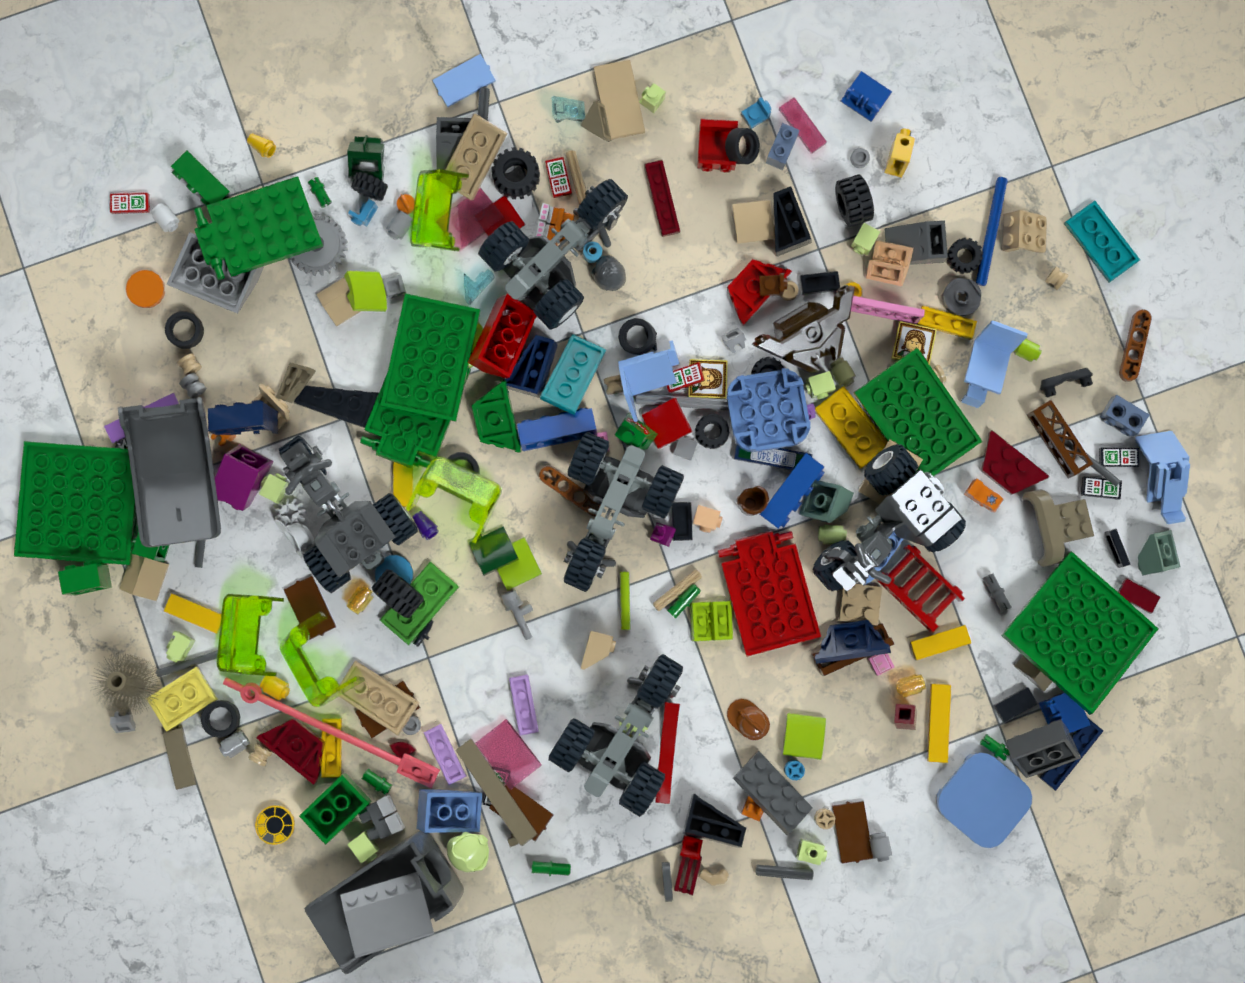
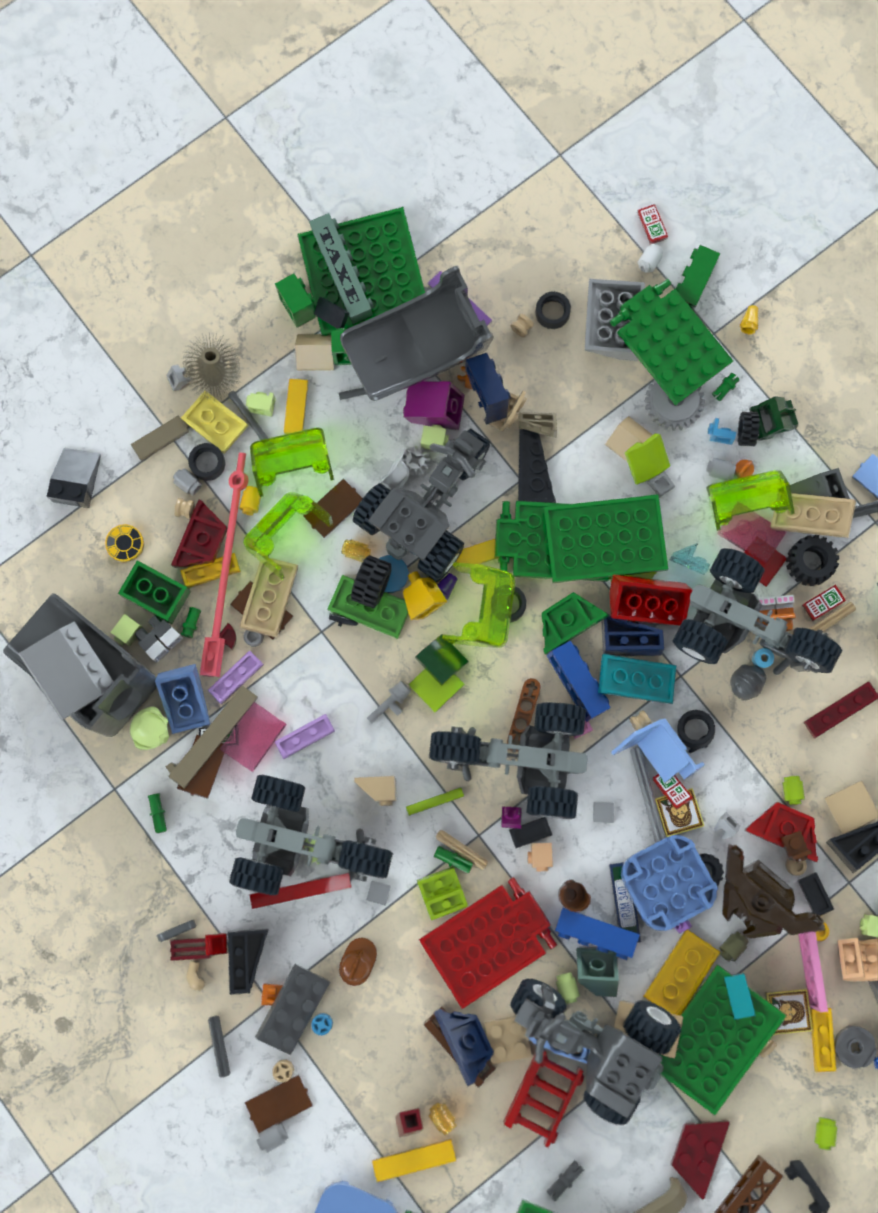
camera: 80 degrees right, 5 degrees down
orange tile [126,270,165,308] -> none
light grey wheel [179,373,207,399] -> none
green torso [615,413,657,450] -> none
red tile [642,398,692,449] -> none
black tyre [695,414,730,449] -> none
lime slope [783,713,826,760] -> none
yellowish green brick [796,839,827,865] -> none
yellowish green brick [804,371,836,400] -> none
bright pink tile [868,654,894,676] -> none
yellow tile [910,625,971,660] -> none
light blue piece [961,321,1028,408] -> none
orange leg [964,478,1004,513] -> none
none -> slope [46,448,101,508]
none -> sand green brick [309,213,374,324]
none -> black tile [313,297,349,329]
none -> light grey tile [366,881,391,905]
none -> yellow torso [403,571,447,620]
none -> teal tile [724,973,755,1019]
none -> lime brick [782,776,805,805]

